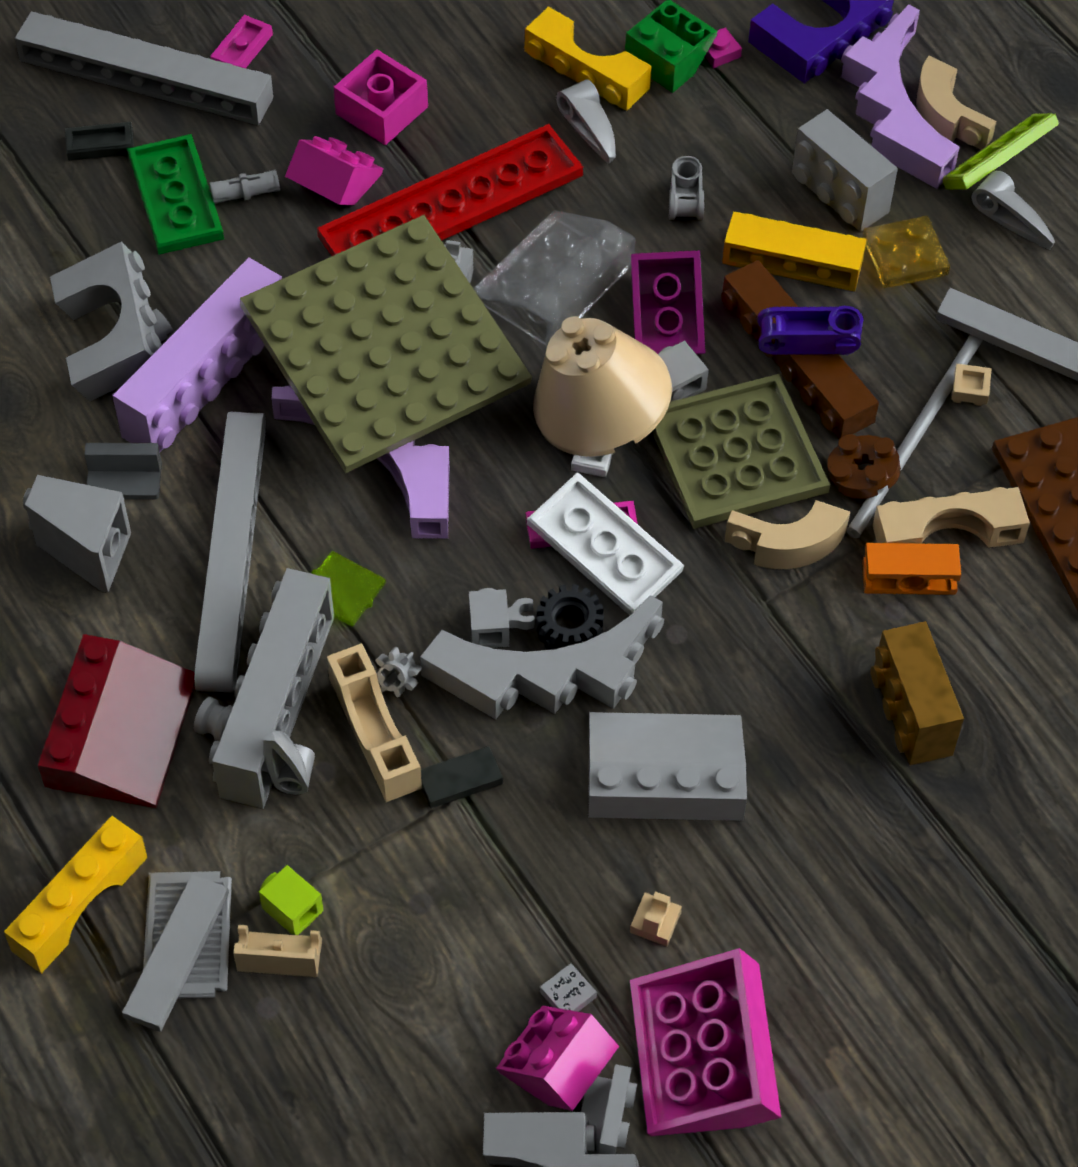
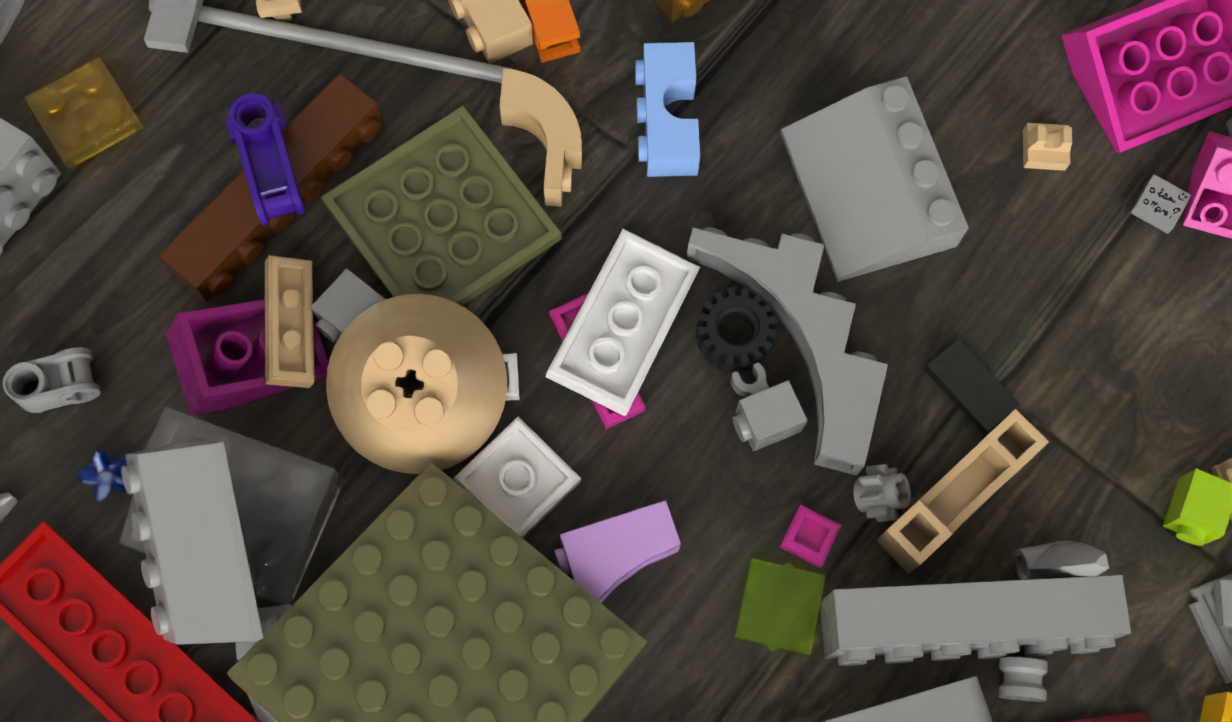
camera: 110 degrees left, 15 degrees up
yellow brick [722,211,867,292] -> none
reddish brown plate [827,434,901,499] -> none
none -> clear blue plant [76,449,127,502]
none -> light grey slope [122,441,264,645]
none -> tan tile [265,255,314,388]
none -> white tile [453,417,581,538]
none -> light blue arch [635,42,700,177]
none -> dark pink tile [780,504,842,568]

